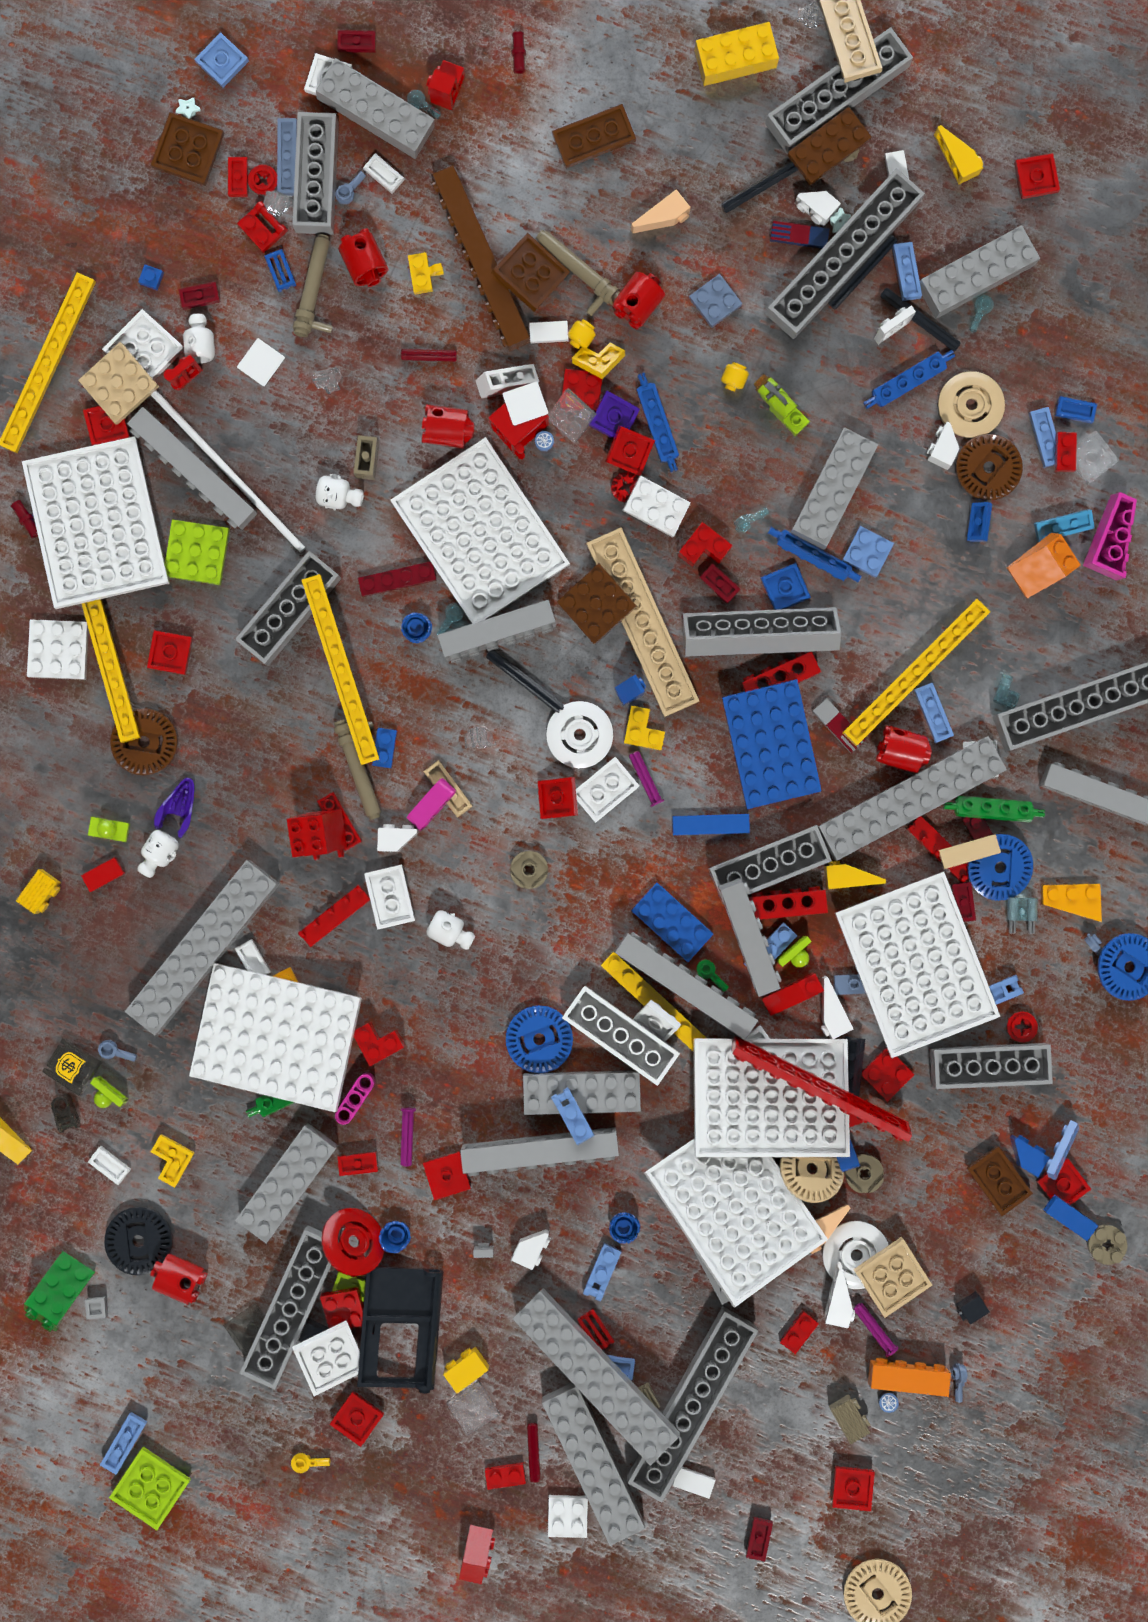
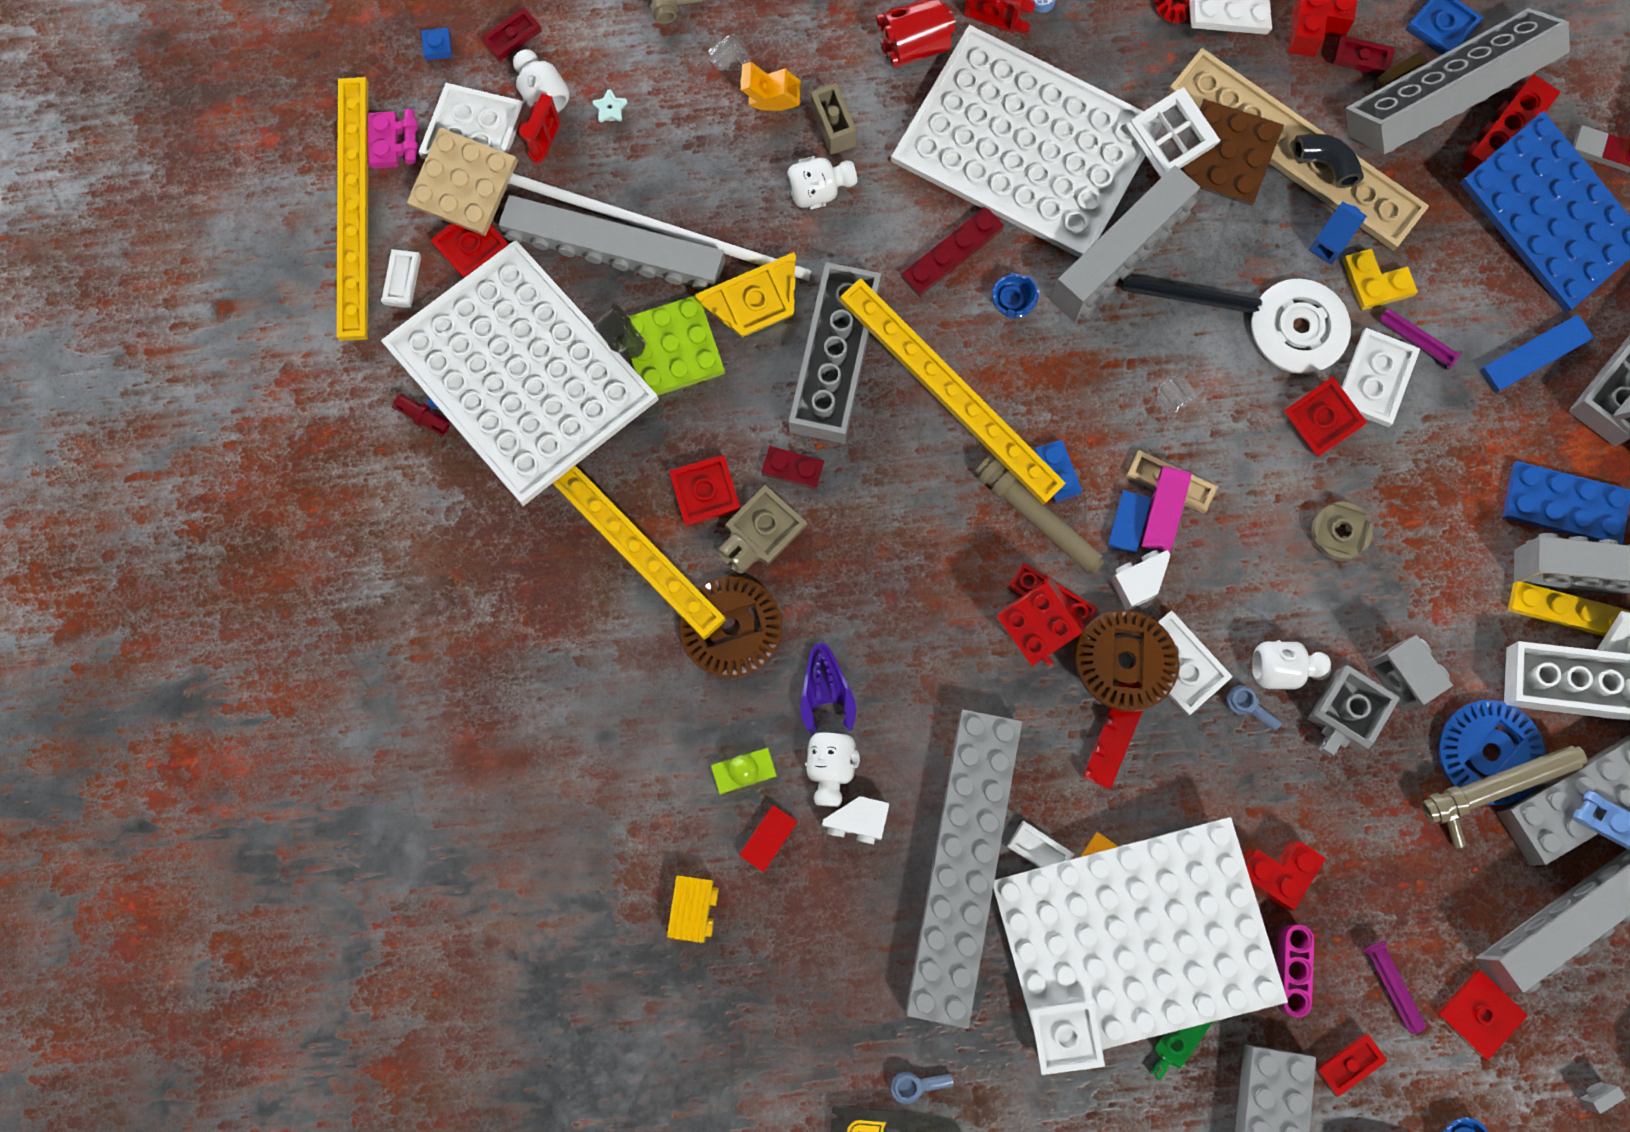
camera: 25 degrees left, 10 degrees down
white plate [27,620,89,680] -> none
white sticker [237,338,285,386] -> none
clear light blue plate [436,603,464,636] -> none
none -> dark pink plate [368,109,419,169]
none -> white tile [381,249,421,308]
none -> light aqua plate [592,90,628,122]
none -> clear smoke piece [593,304,645,359]
none -> yellow wing [695,252,796,338]
none -> dark tan plate [719,485,807,574]
none -> light orange brick [740,62,801,111]
none -> dark red plate [761,445,825,490]
none -> white slope [822,797,889,845]
none -> white plate [1031,1000,1105,1075]
none -> reddish brown piece [1075,610,1179,712]
none -> blue tile [1107,490,1151,554]
none -> white piece [1126,87,1220,178]
none -> sand blue plate [1227,685,1282,731]
none -> black cylinder [1293,134,1364,188]
none -> light grey hinge [1307,665,1400,757]
none -> light grey brick [1368,635,1453,712]
none -> dark brown plate [1375,52,1428,89]
none -> dark tan cylinder [1421,746,1587,848]

